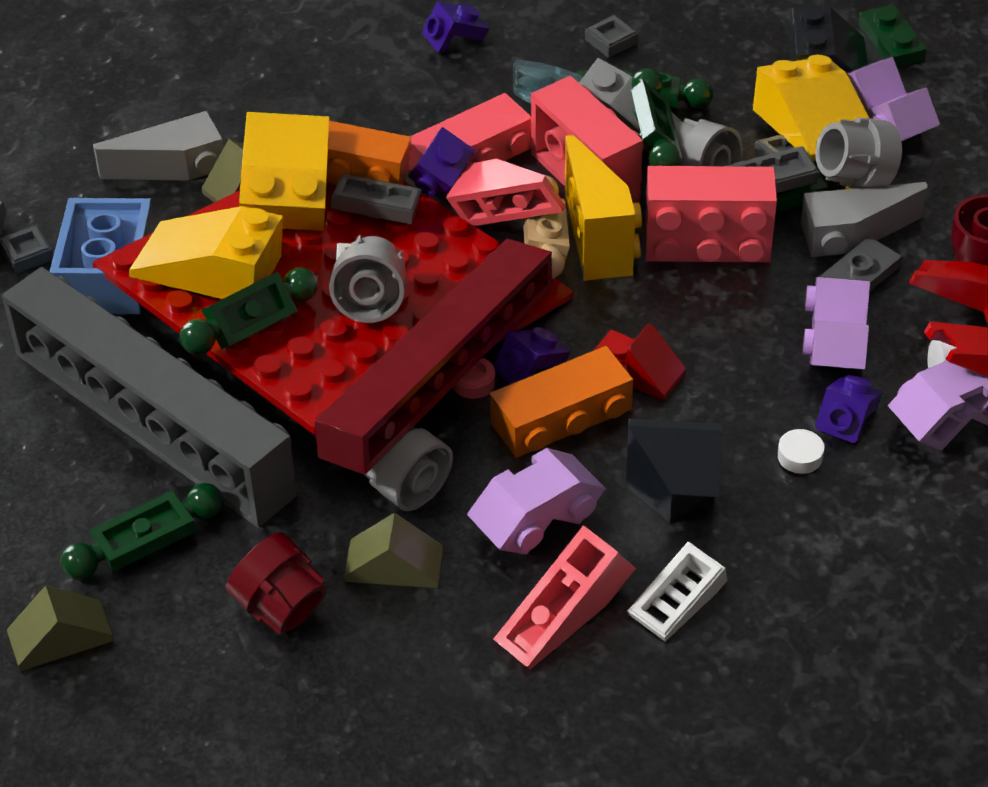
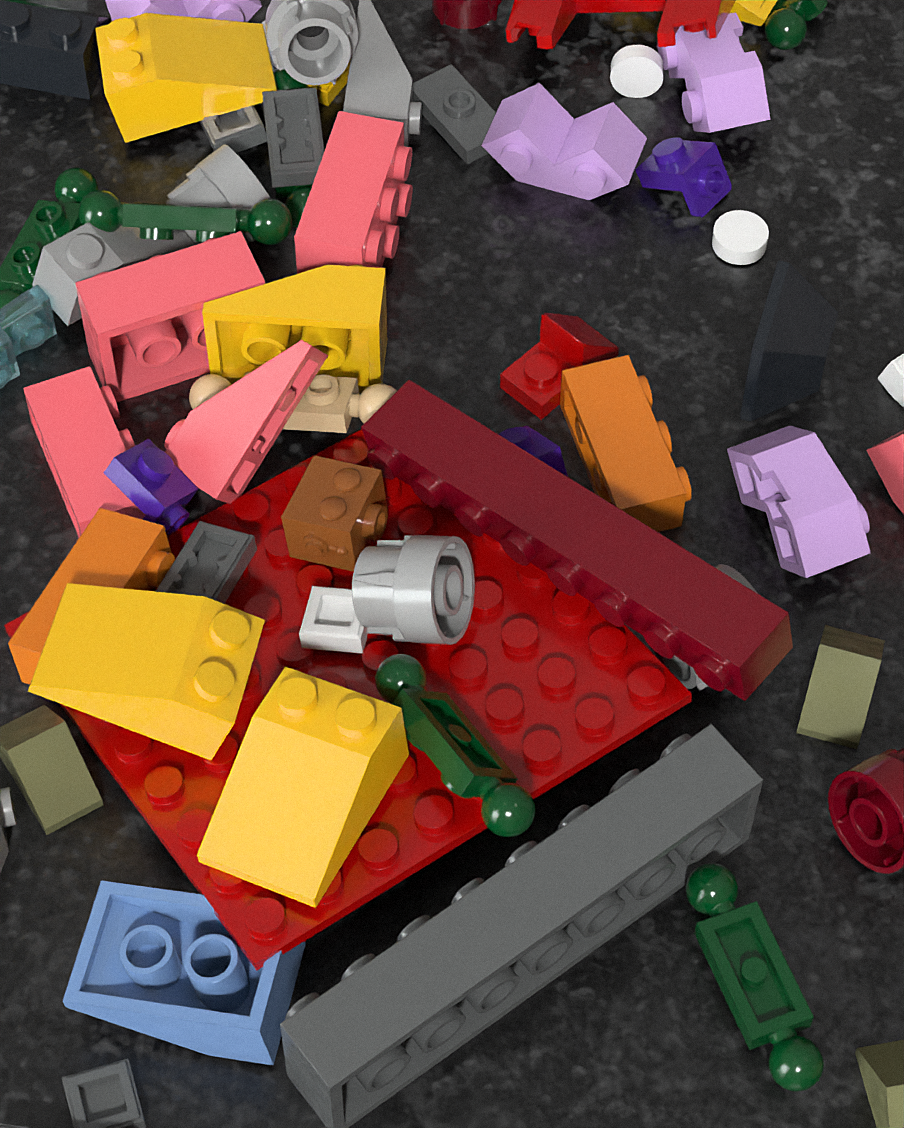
camera: 80 degrees left, 10 degrees up
none -> dark orange head [281,455,388,572]

